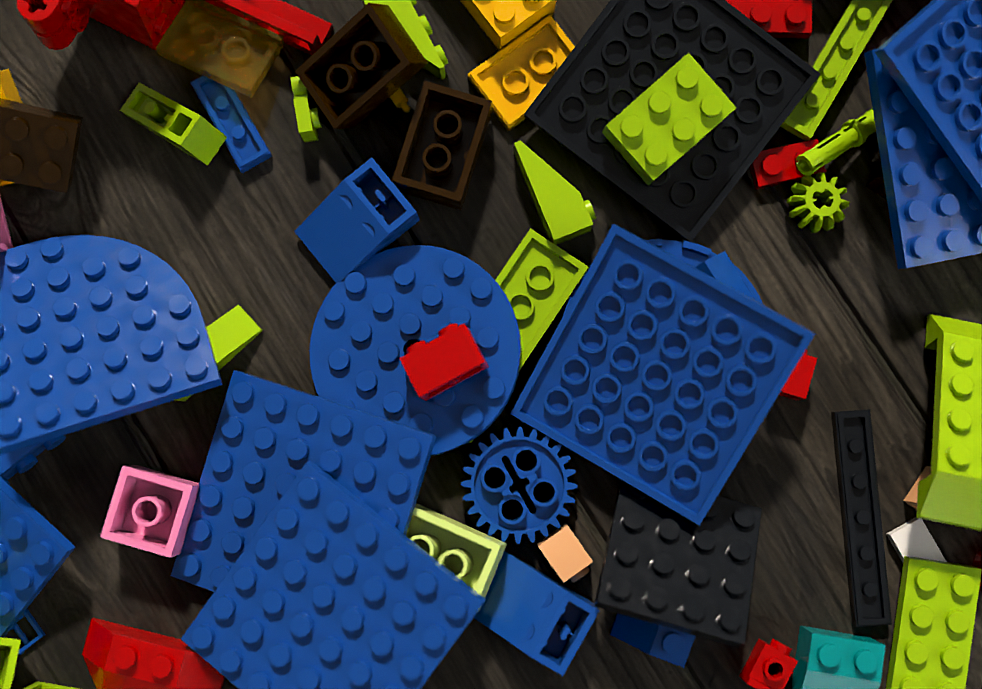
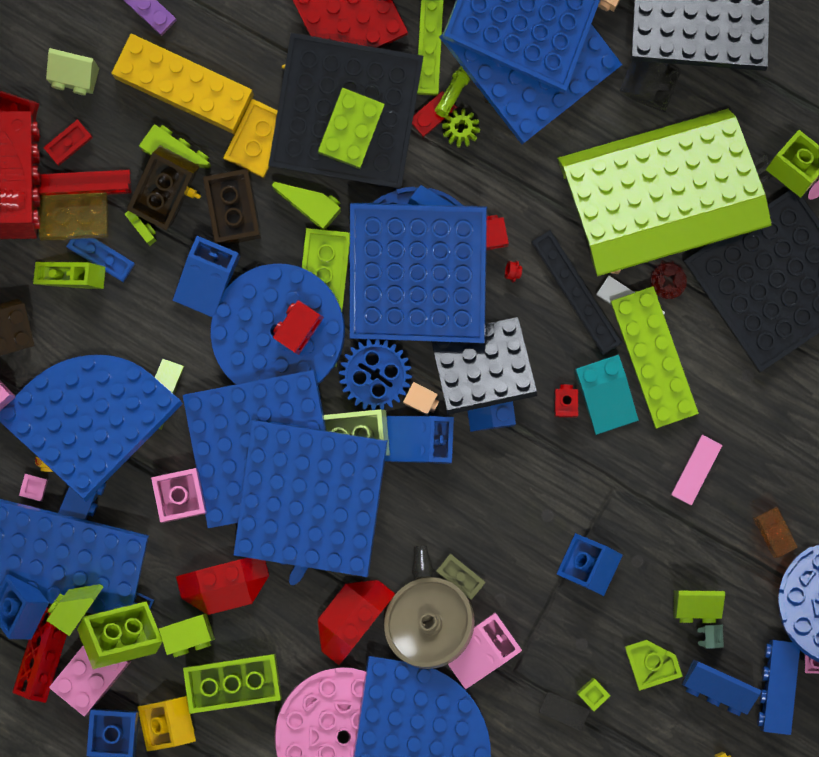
camera: 25 degrees left, 0 degrees up
none -> red plate [505,260,522,282]

